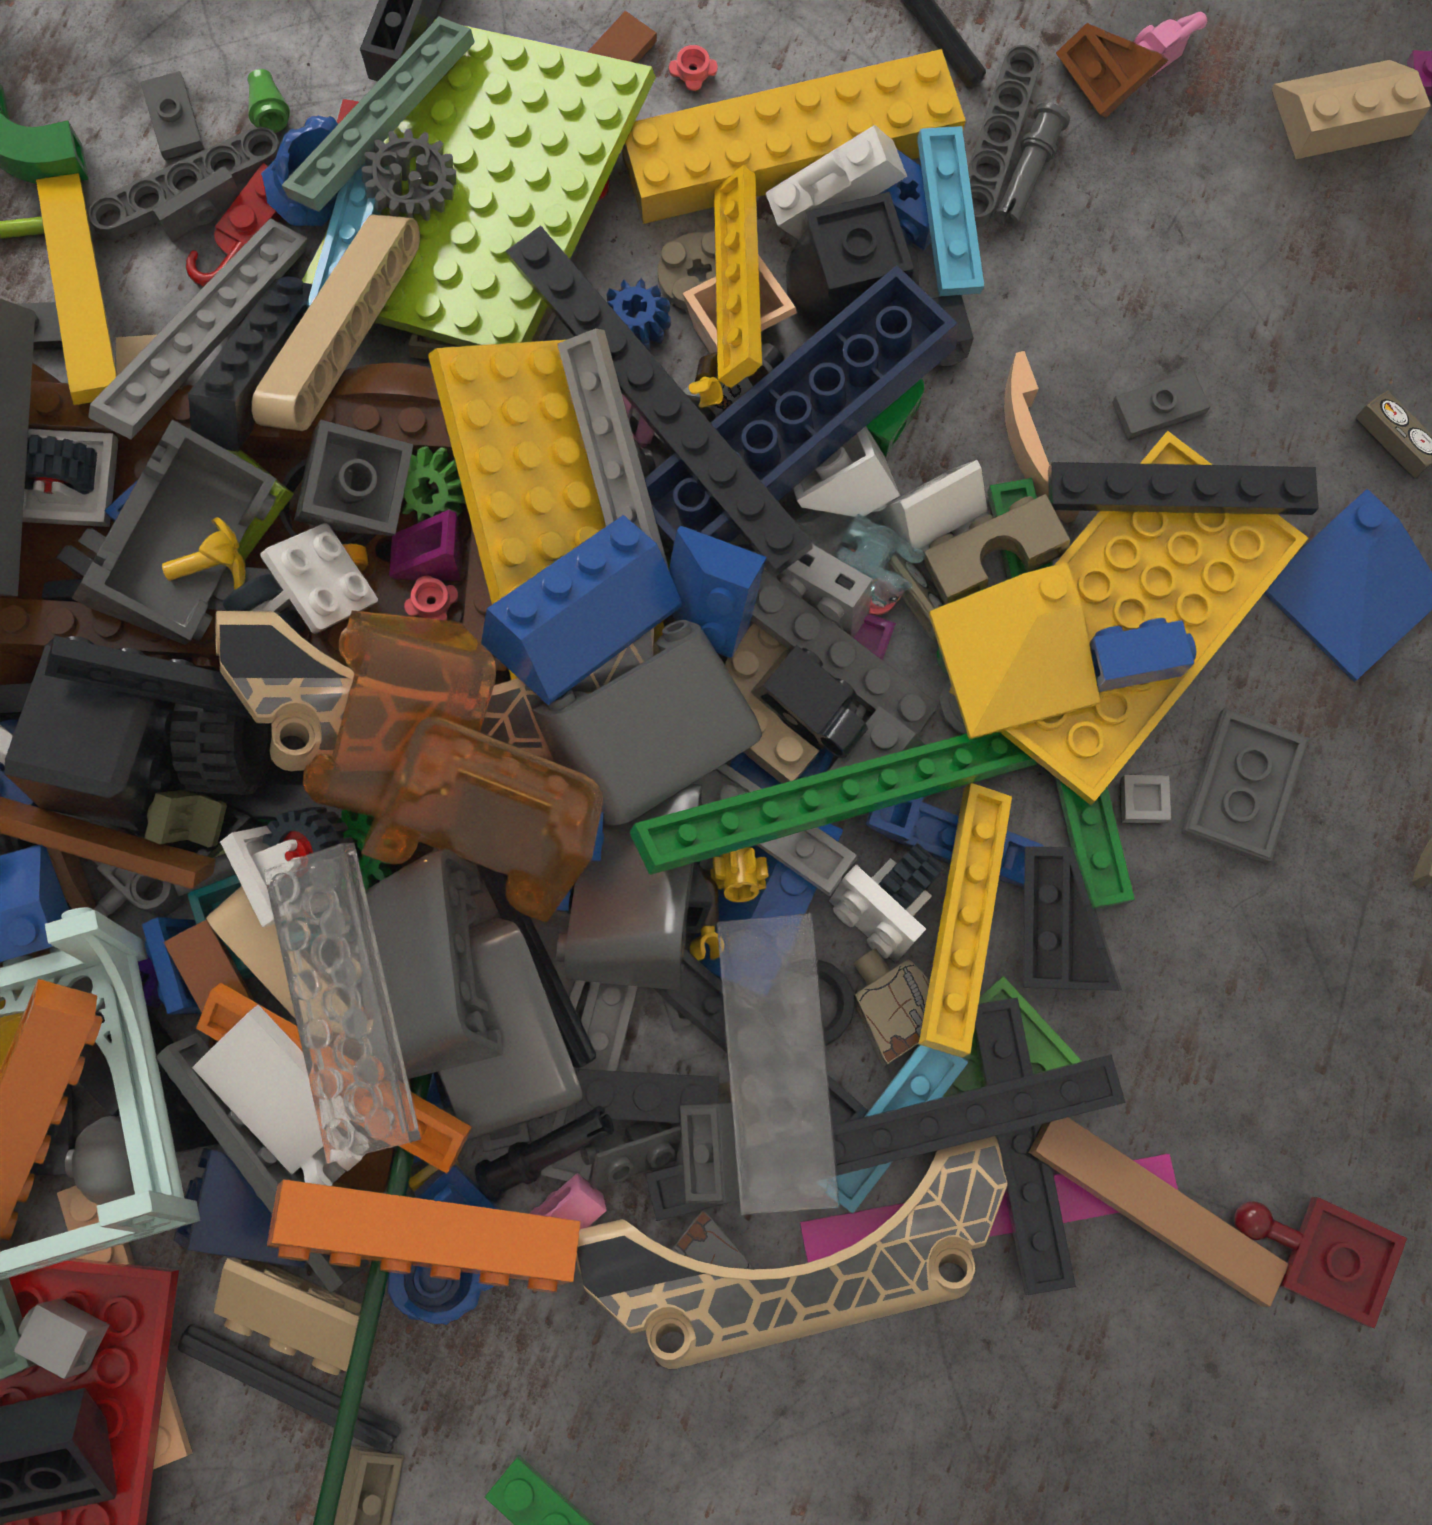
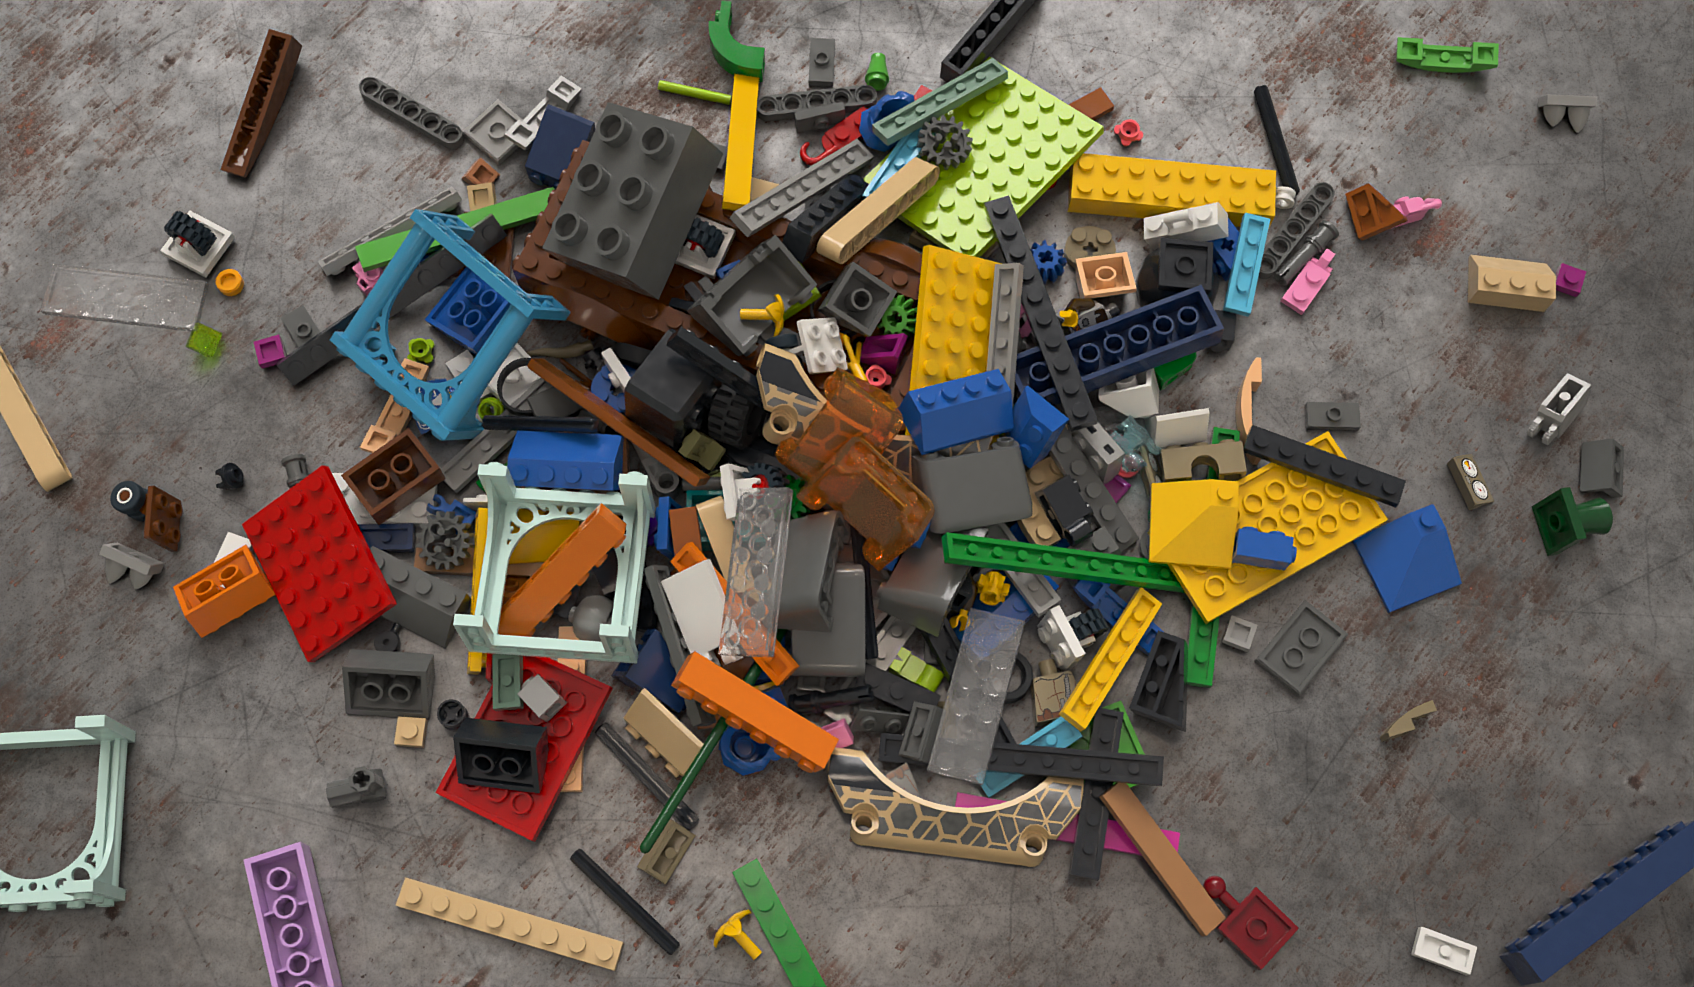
camera: 20 degrees right, 5 degrees down
yellow plate [714,165,762,388] -> none
none -> yellow plant [843,335,869,386]
none -> lime leg [889,647,944,693]
none -> white bush [1275,187,1296,209]
none -> bright pink hinge [1280,249,1335,315]

